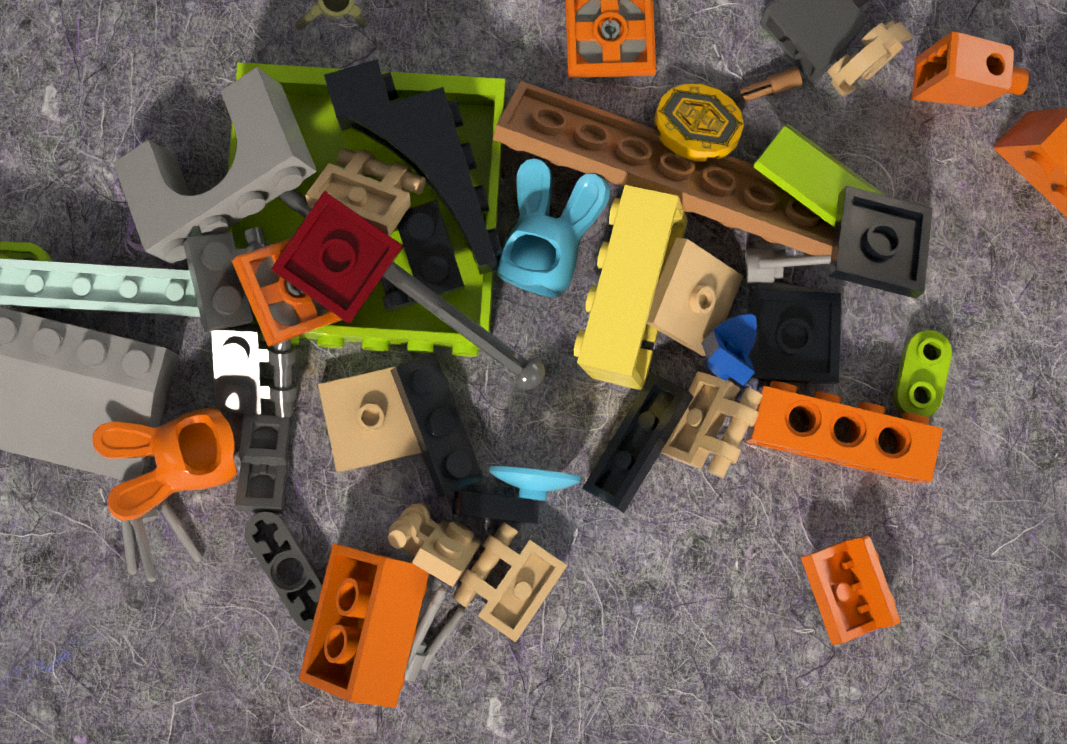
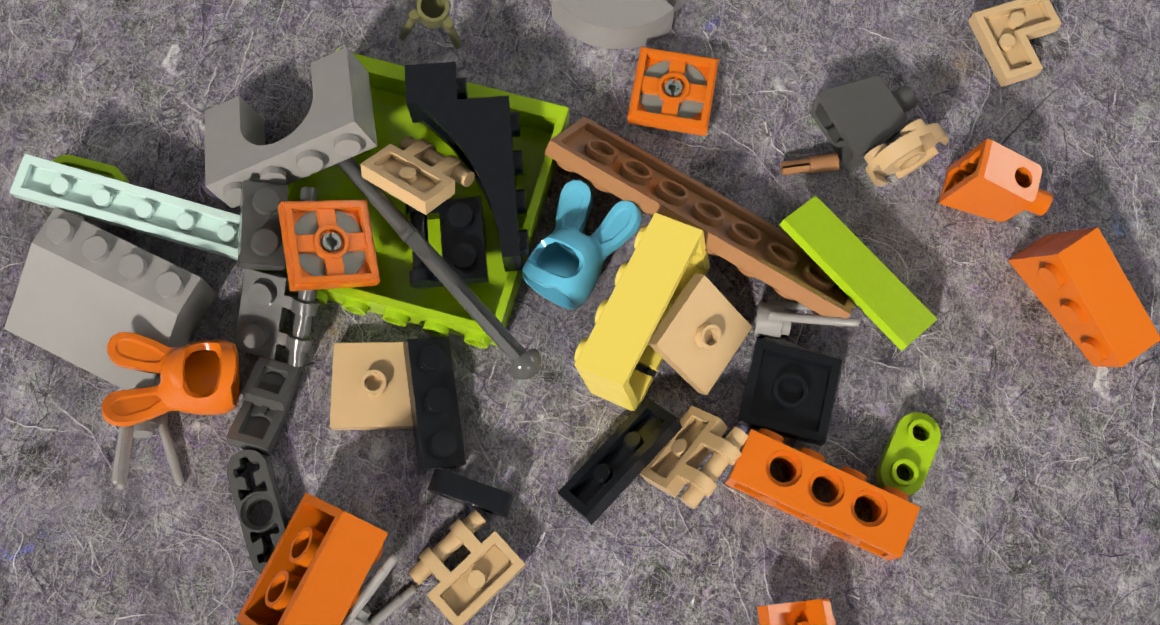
camera: 15 degrees right, 10 degrees down
dark red plate [271,191,404,324] -> none
tan plate [388,503,482,587] -> none
medium azure dish [489,466,581,501] -> none
yellow tile [654,84,744,162] -> none
blue plate [702,313,757,386] -> none
black plate [829,186,933,298] -> none

